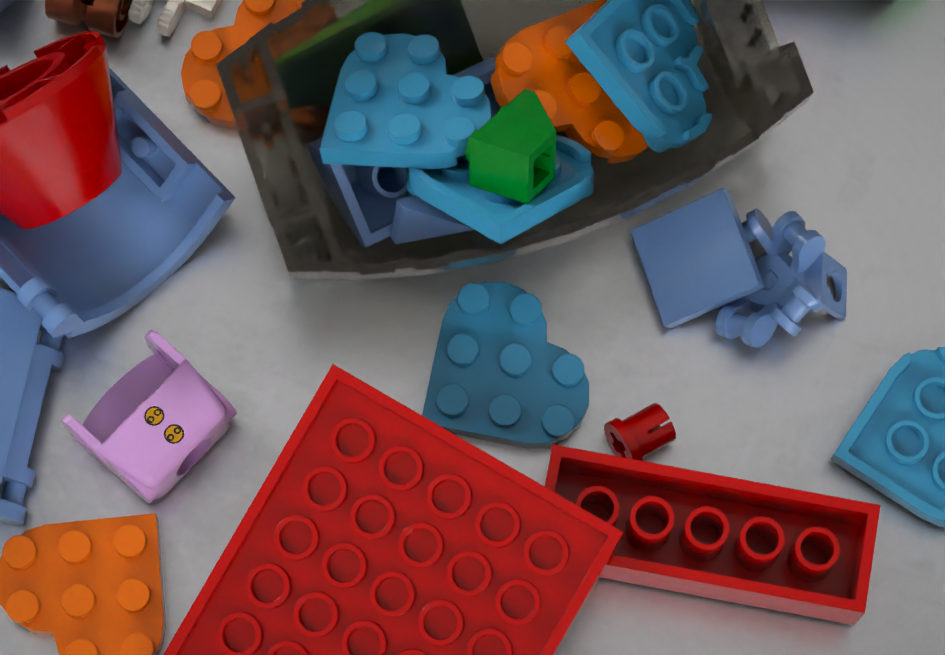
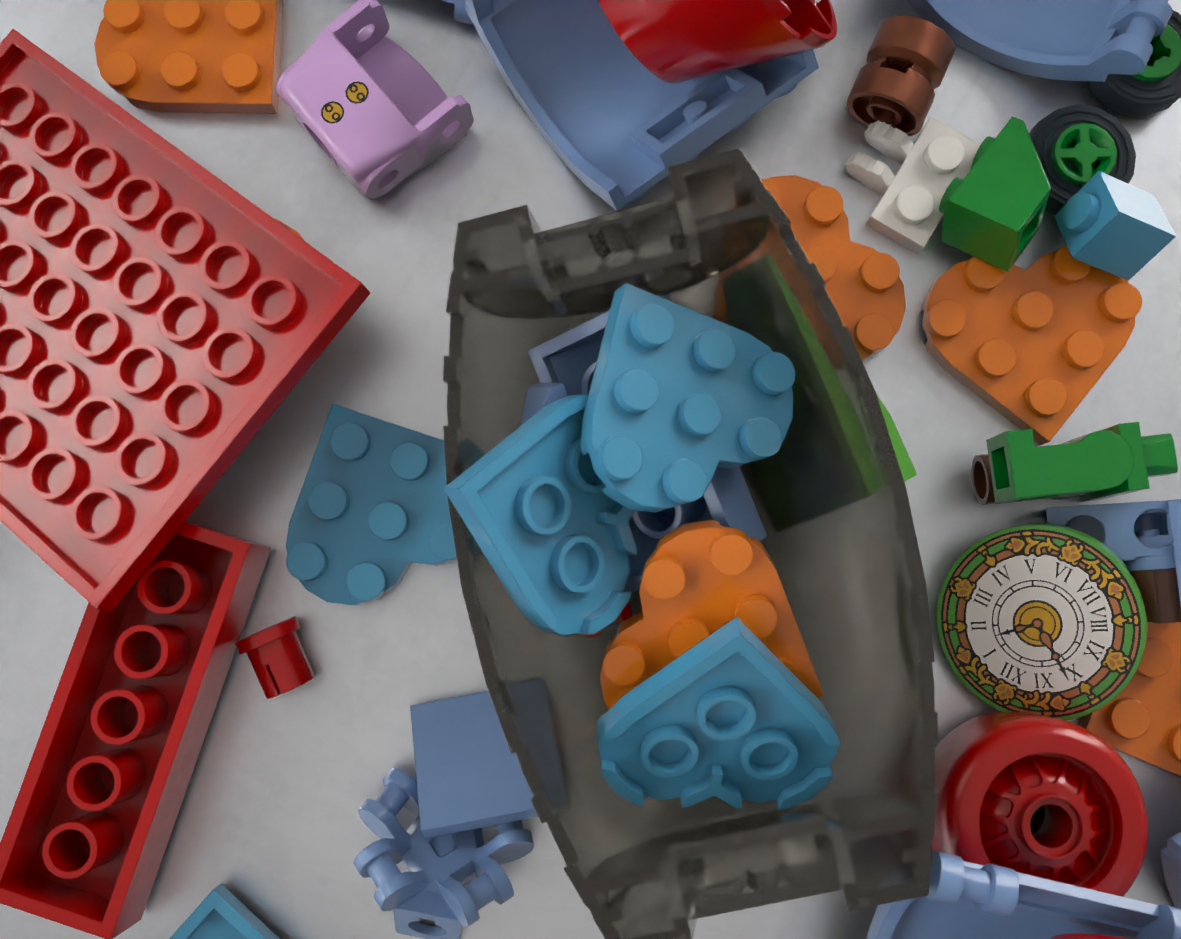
camera: 100 degrees right, 10 degrees up
green slope [465,89,556,204] -> none

